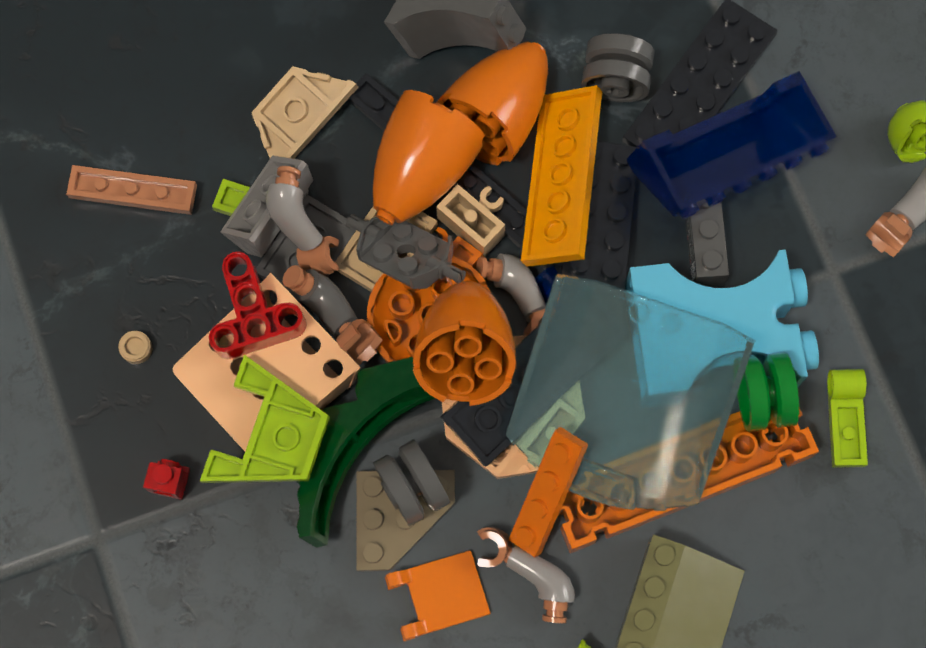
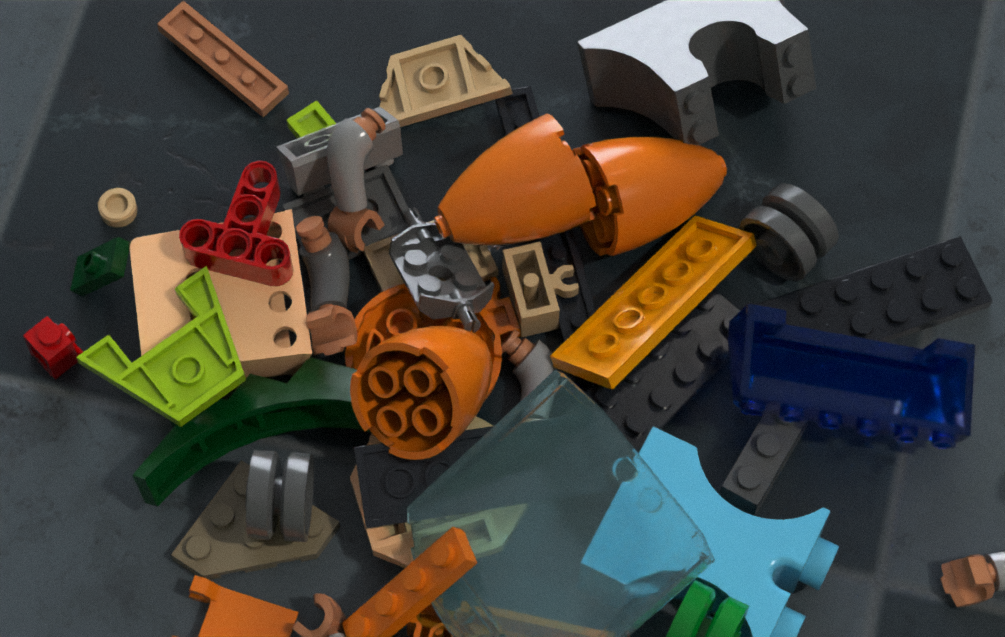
camera: 30 degrees right, 10 degrees down
none -> dark green plate [70,237,131,296]

